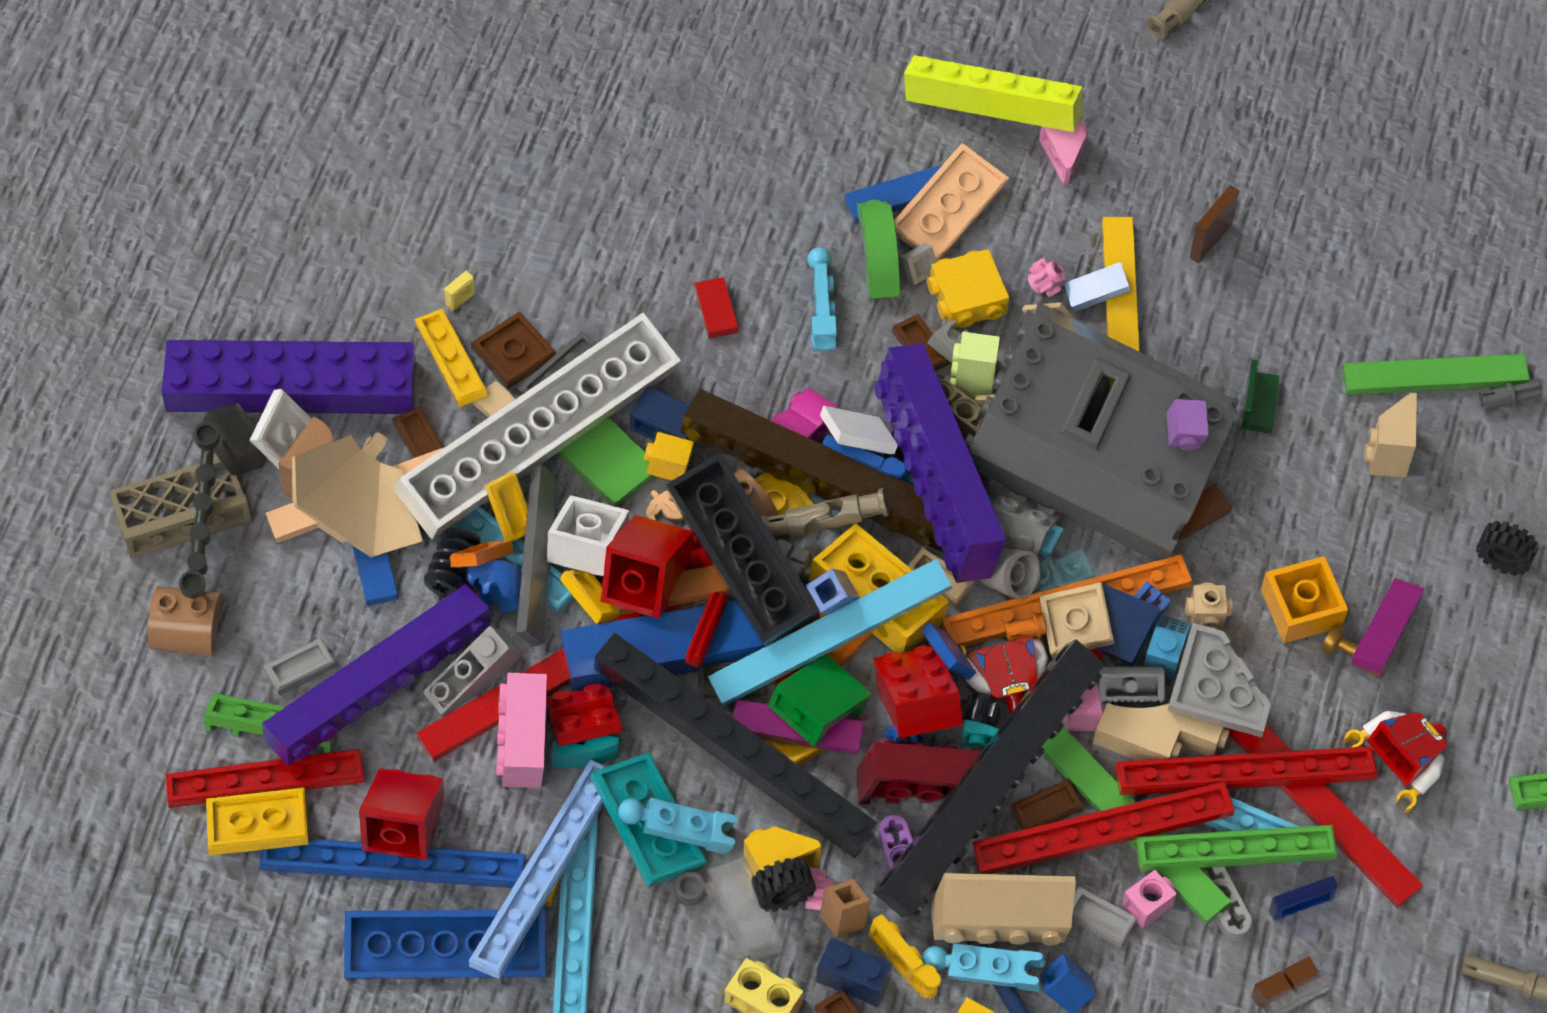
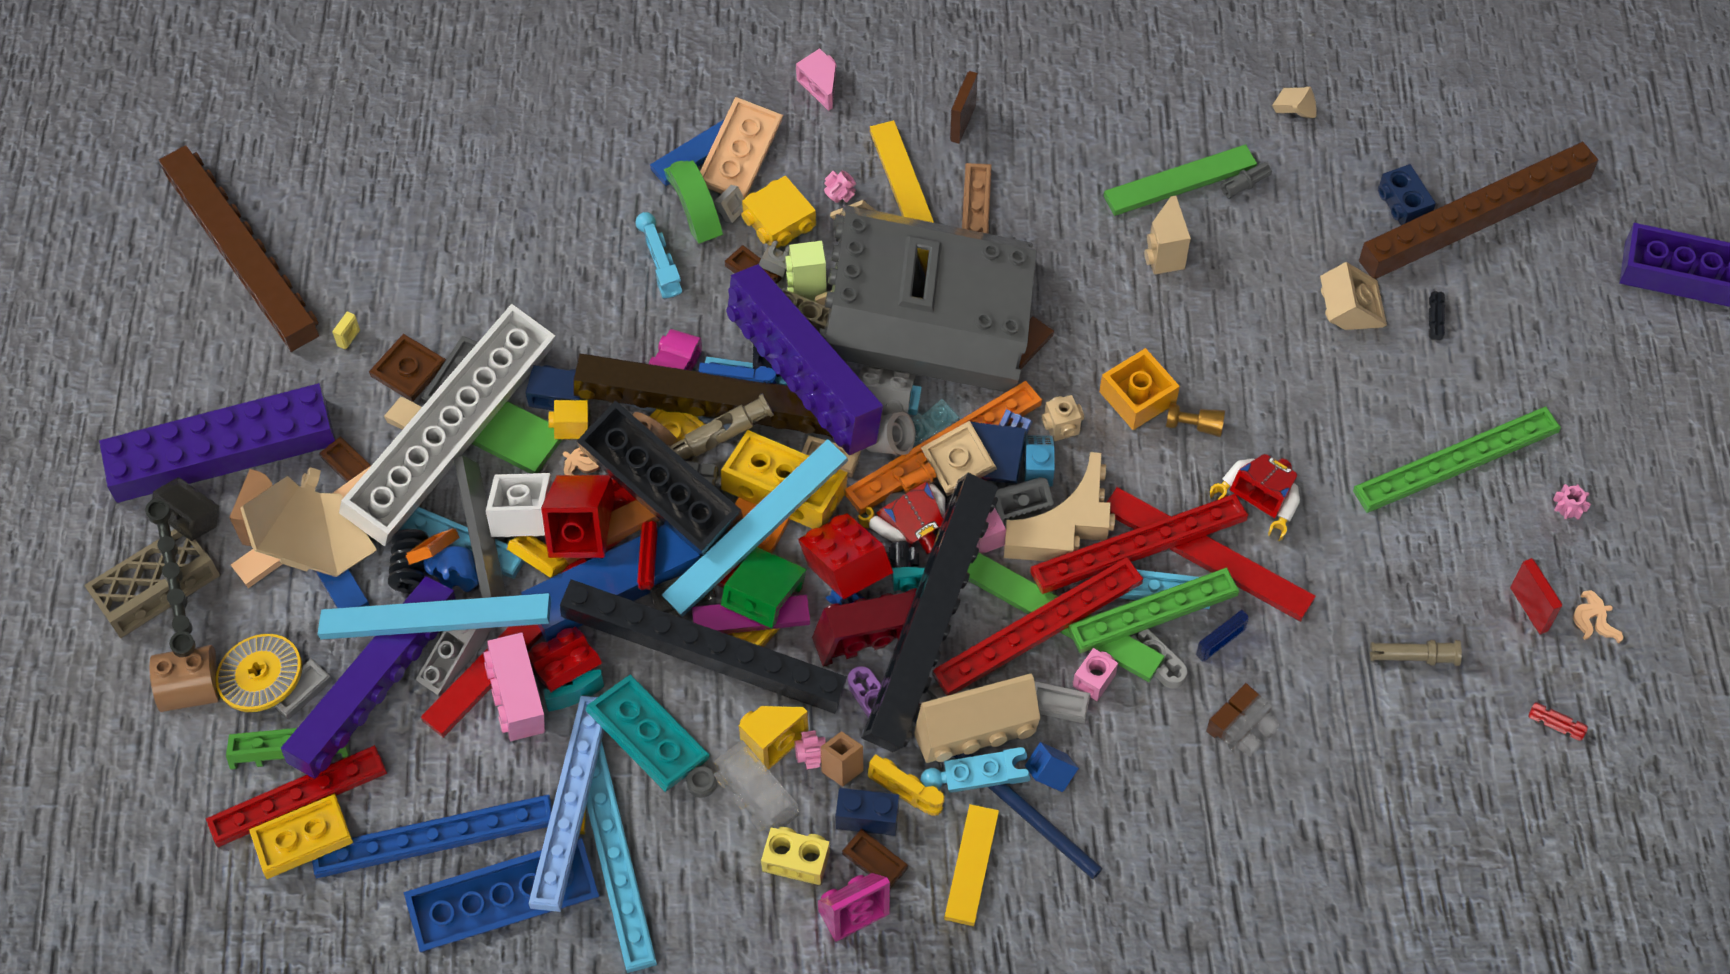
camera: 15 degrees left, 0 degrees up
white tile [249,389,312,469] -> none
red slope [359,768,444,861] -> none
yellow tile [414,308,488,407] -> none
yellow tile [484,472,528,542] -> none
medium azure plate [618,798,738,854] -> none
red tile [694,277,738,339] -> none
black tyre [751,858,816,912] -> none
brick [806,569,860,614] -> none
white tile [820,406,898,455] -> none
neon yellow brick [904,55,1083,132] -> none
blue tile [922,622,977,680] -> none
reddish brown tile [1010,779,1084,830] -> none
tile [1064,262,1131,312] -> none
medium lavender brick [1166,399,1209,451] -> none
light grey plate [1167,623,1271,737] -> none
dark green panel [1240,359,1279,434] -> none
magenta tile [1351,578,1425,675] -> none
black tyre [1476,521,1539,576] -> none
none -> reddish brown brick [158,145,319,352]
none -> piece [216,634,302,712]
none -> medium azure tile [317,593,551,640]
none -> medium nougat tile [962,163,992,234]

